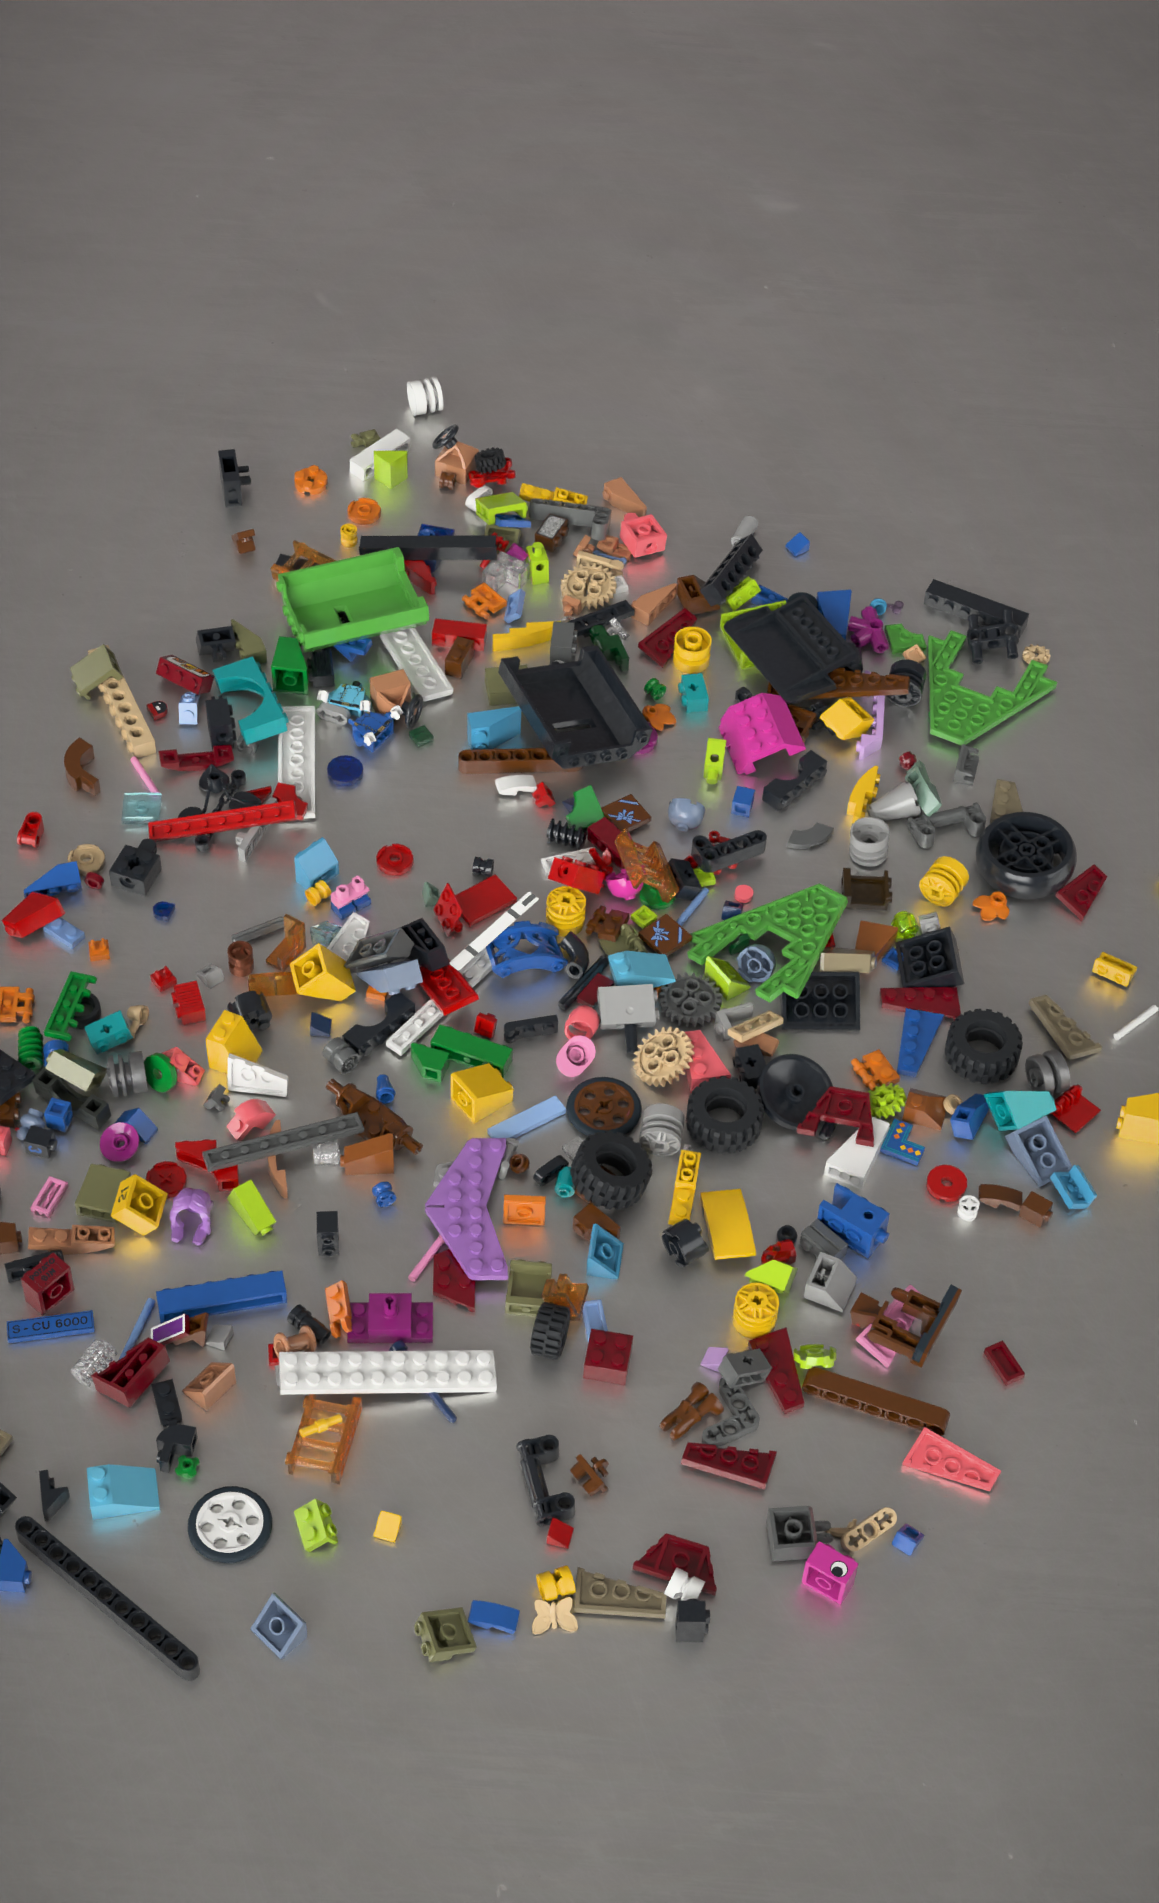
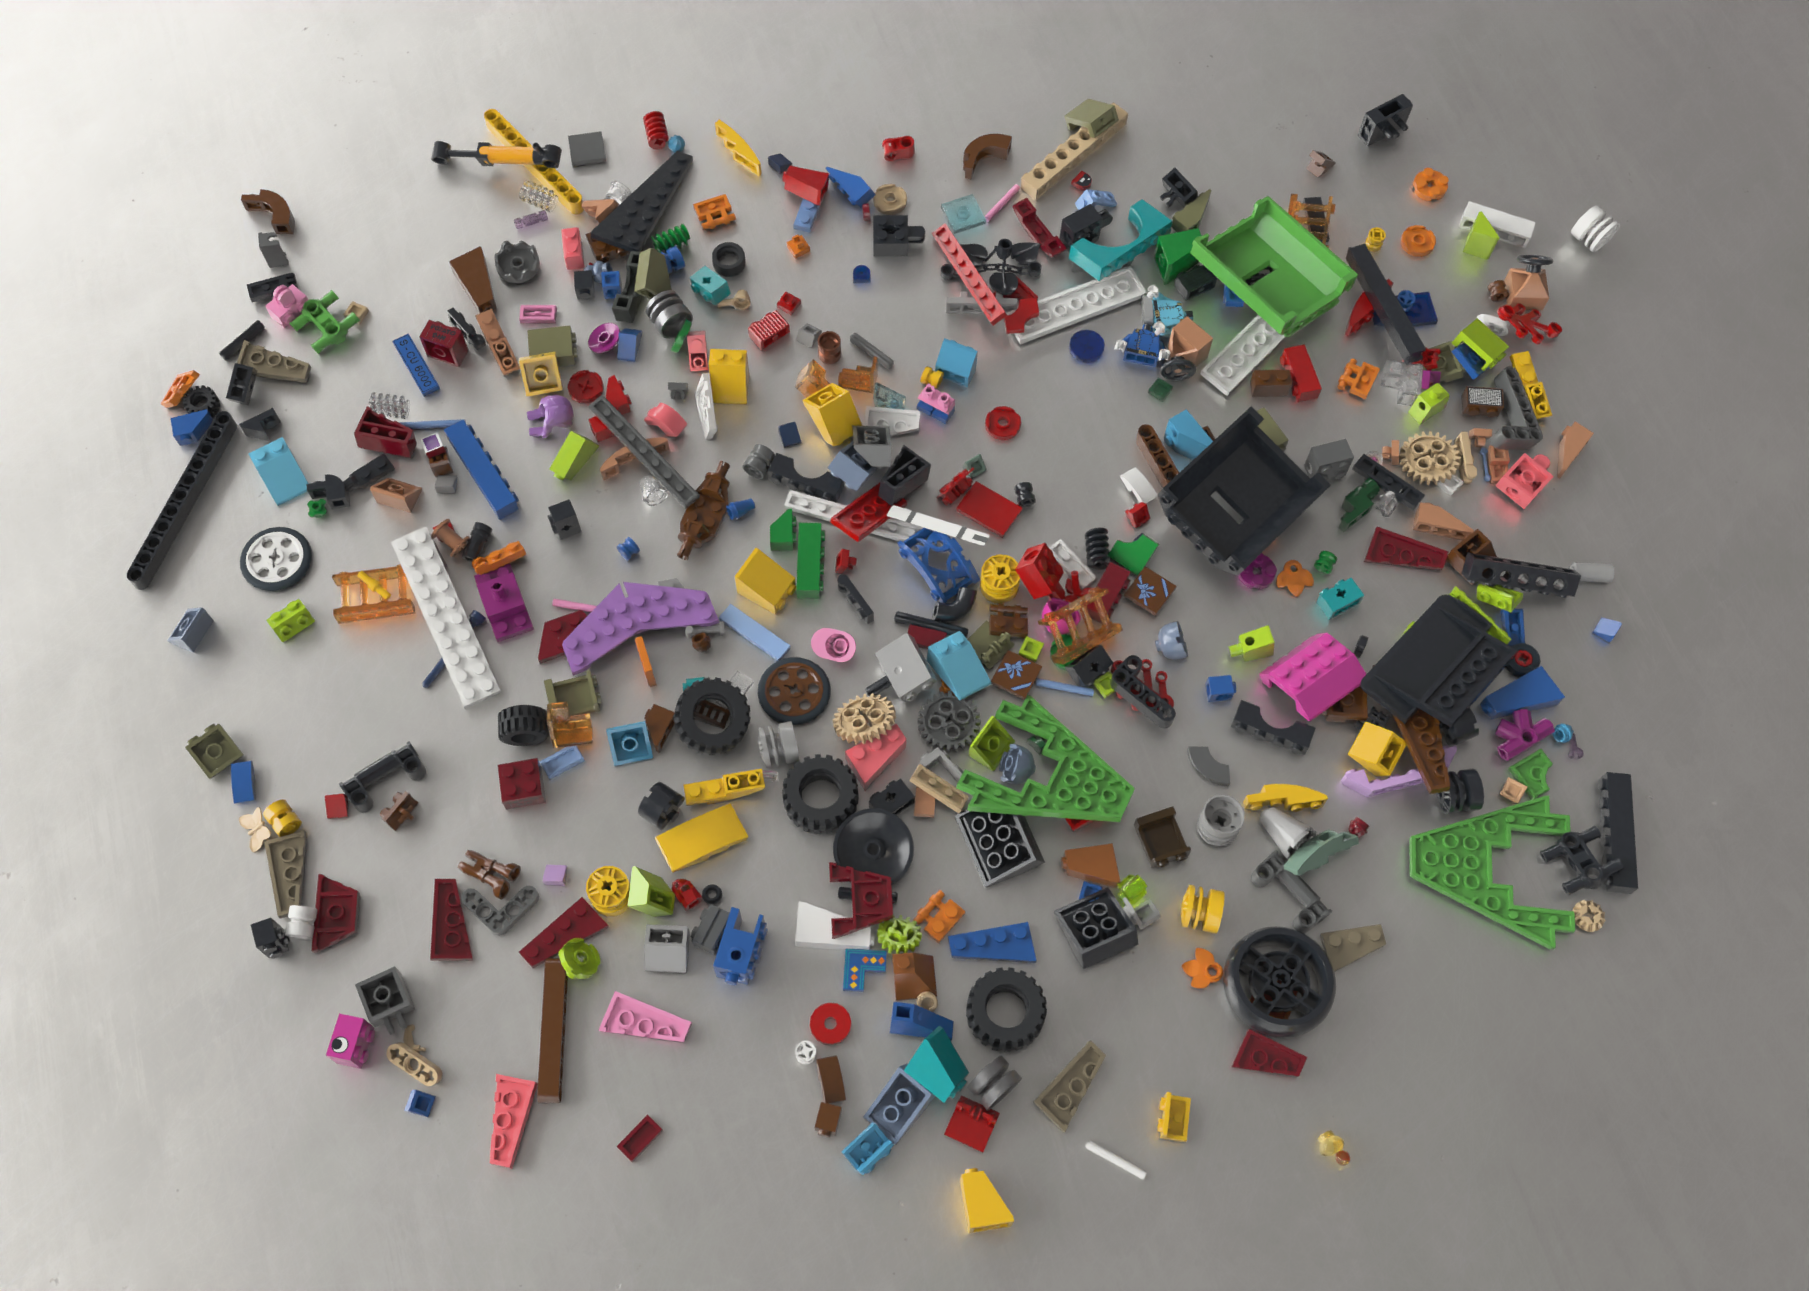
camera: 70 degrees right, 15 degrees up
green hinge [44,971,97,1041] -> none
dark red brick [156,655,215,695] -> none
black brick [227,991,272,1031] -> none
dark orange slope [340,1133,394,1175] -> none
olive plate [351,429,381,448] -> none
yellow slope [374,1511,402,1543] -> none
black tyre [474,447,506,473] -> none
yellow slope [492,621,561,651] -> none
medium blue plate [504,589,526,624] -> none
black beam [533,1155,569,1186] -> none
coral helmet [564,1005,600,1040] -> none
yellow wheel [673,627,712,674] -> none
dark grey brick [718,1349,772,1389] -> none
dark blue slope [721,900,744,920] -> none
coral tile [734,885,754,903] -> none
dark tan slope [820,947,877,973] -> none
reddish brown container [850,1284,962,1368] -> none
dark red wing [879,987,961,1021] -> none
dark grey hinge [953,744,979,786] -> none

